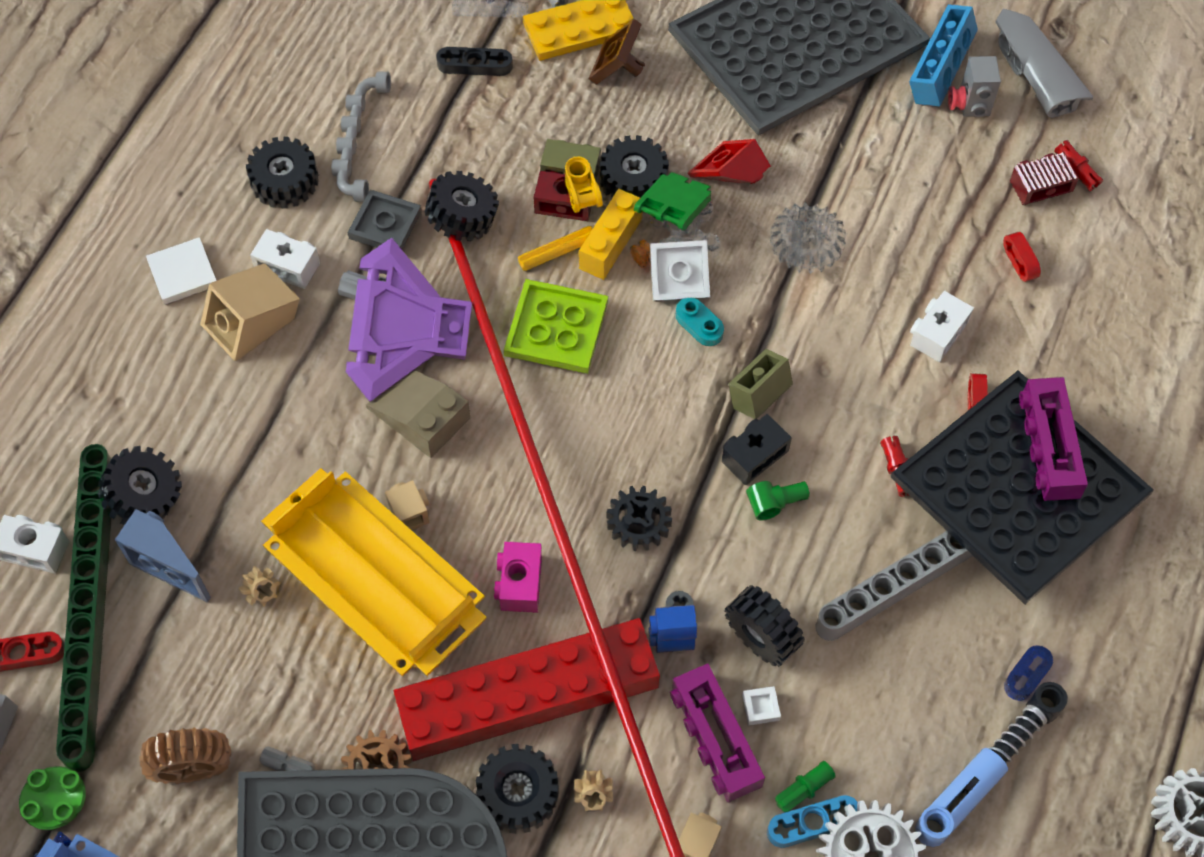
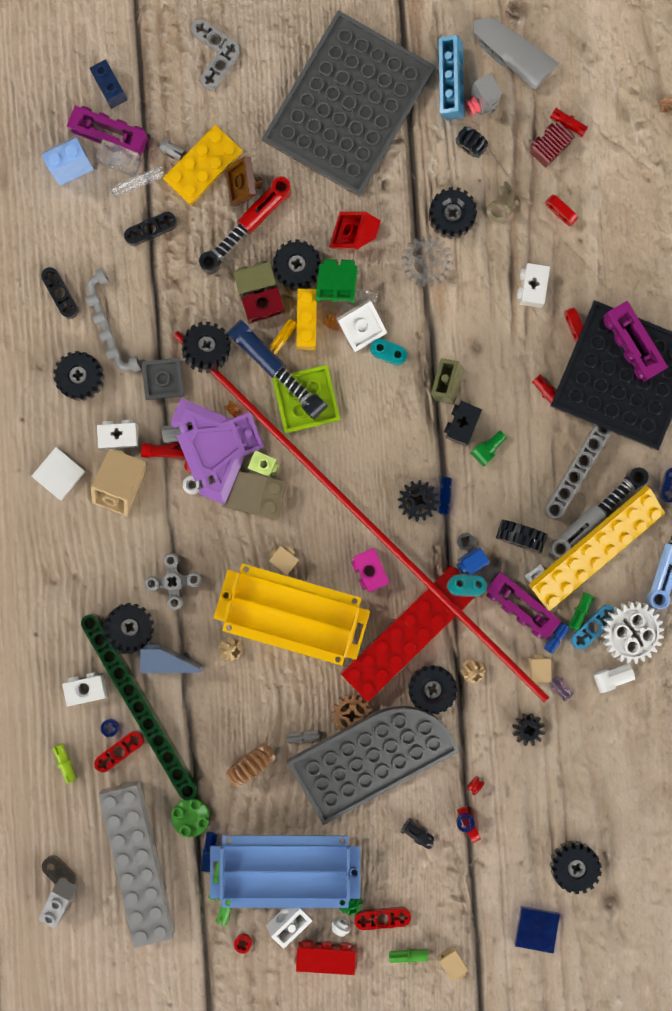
camera: 25 degrees left, 25 degrees up
yellow piece [565,156,603,213] -> none
none -> black beam [41,267,79,319]
none -> clear blue bush [101,719,119,737]
none -> red plant [141,442,192,474]
none -> light grey gear [144,553,202,610]
none -> white plate [183,475,202,495]
none -> piece [199,176,291,275]
none -> clear orange bush [223,400,242,417]
none -> piece [227,319,328,420]
none -> yellowish green brick [248,451,279,478]
none -> black bush [428,187,477,239]
none -> clear blue axle [439,477,452,514]
none -> teal plate [447,575,487,597]
none -> black gear [456,126,488,158]
none -> dark tan piece [486,181,519,222]
none -> yellow plate [528,485,665,612]
none -> blue piece [544,622,570,654]
none -> piece [549,467,649,558]

